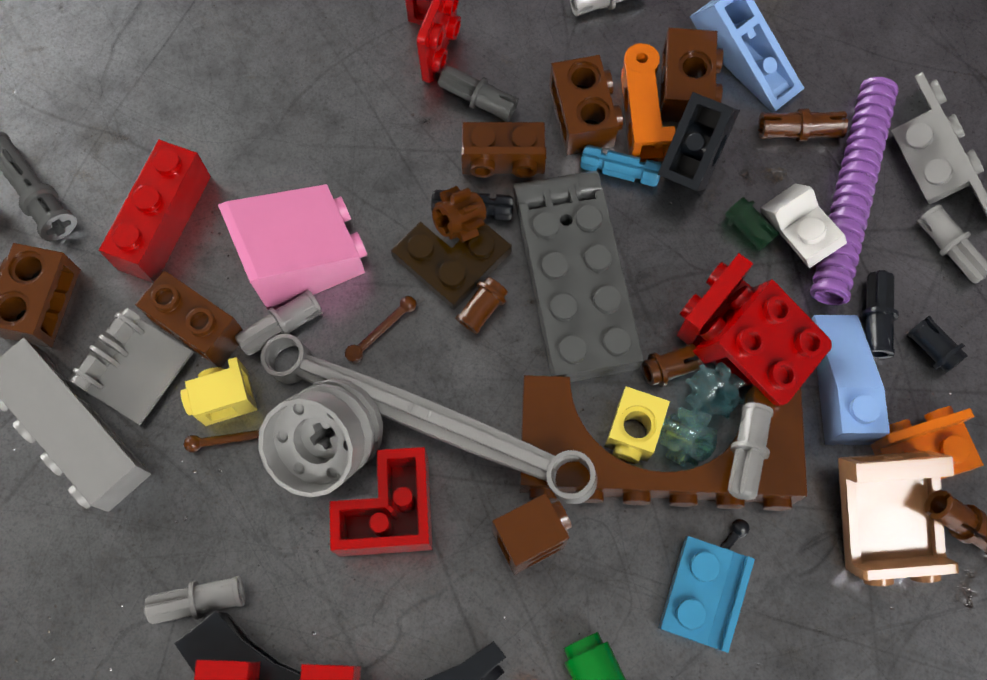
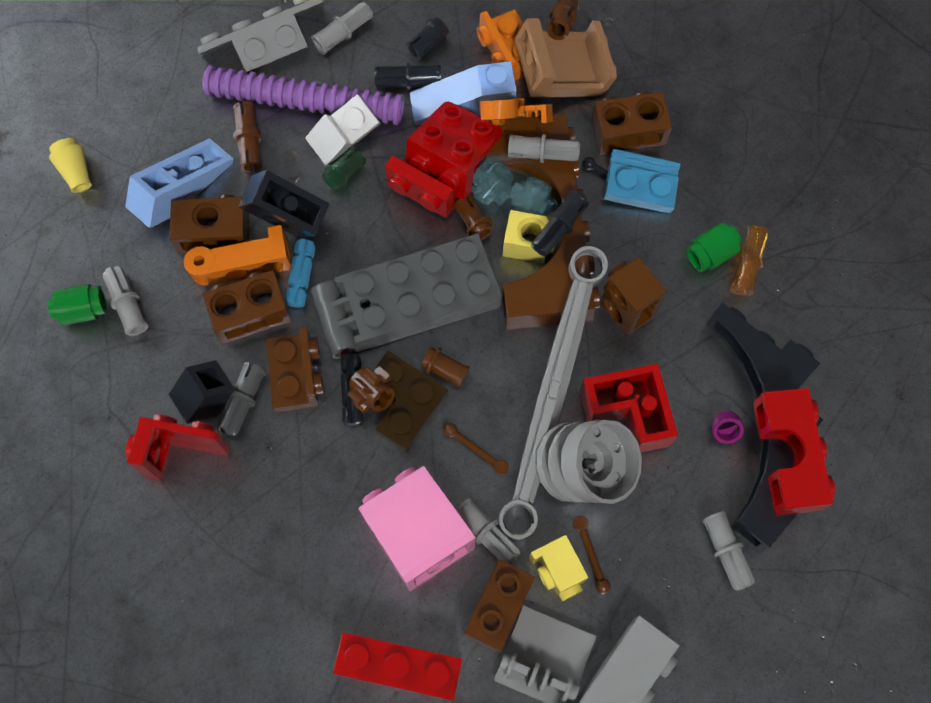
camera: 100 degrees left, 0 degrees up
none -> black brick [168,360,235,424]
none -> orange piece [480,98,553,126]
none -> black axle [531,190,589,257]
none -> reddish brown brick [591,92,672,155]
none -> magenta hinge [712,410,744,444]

